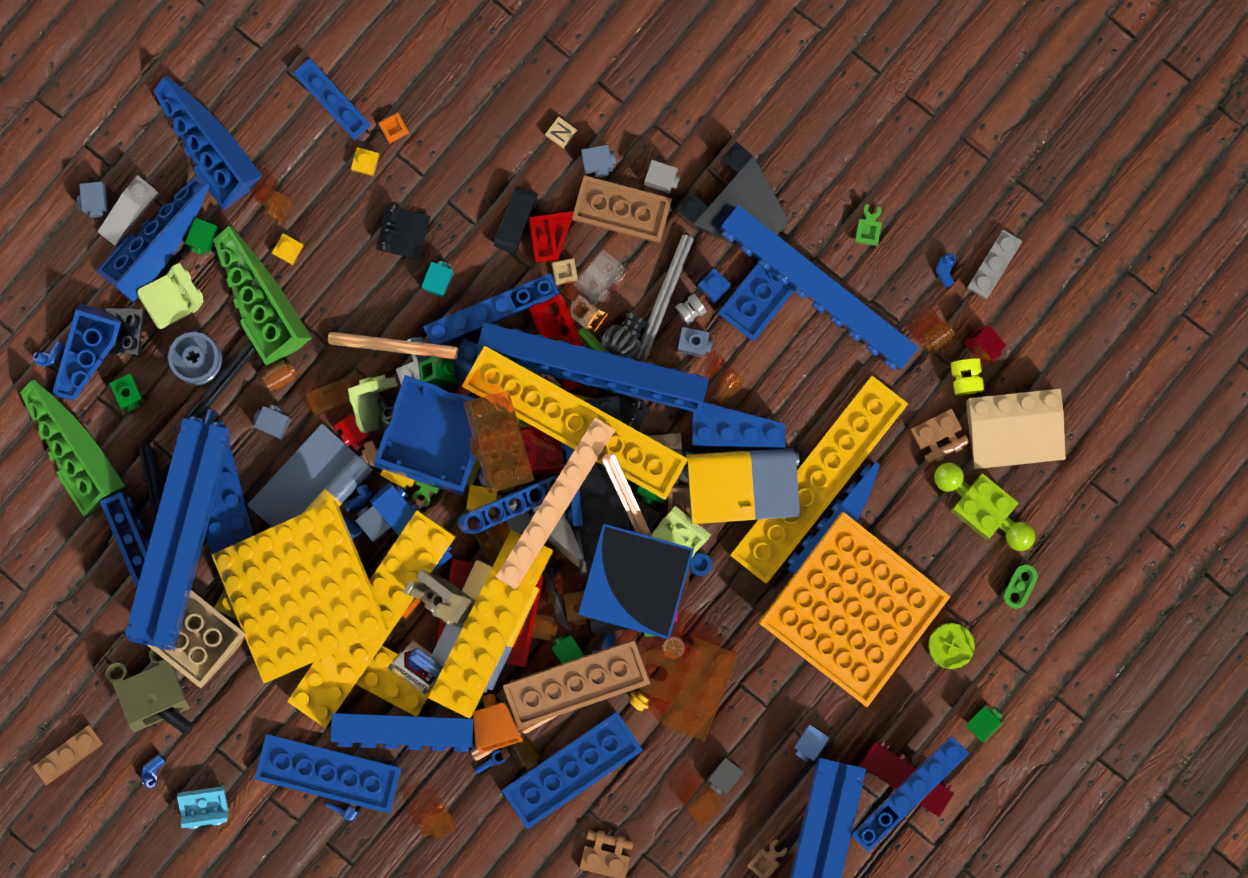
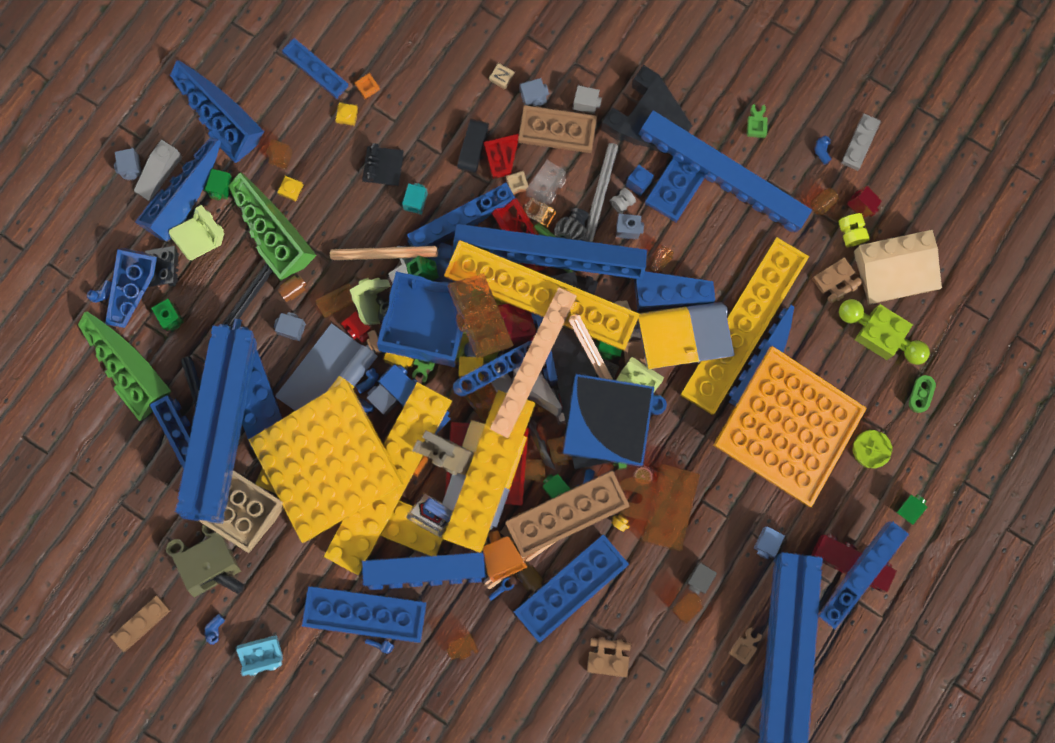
camera: 10 degrees left, 5 degrees down
sand blue wheel [168,332,223,386] -> none

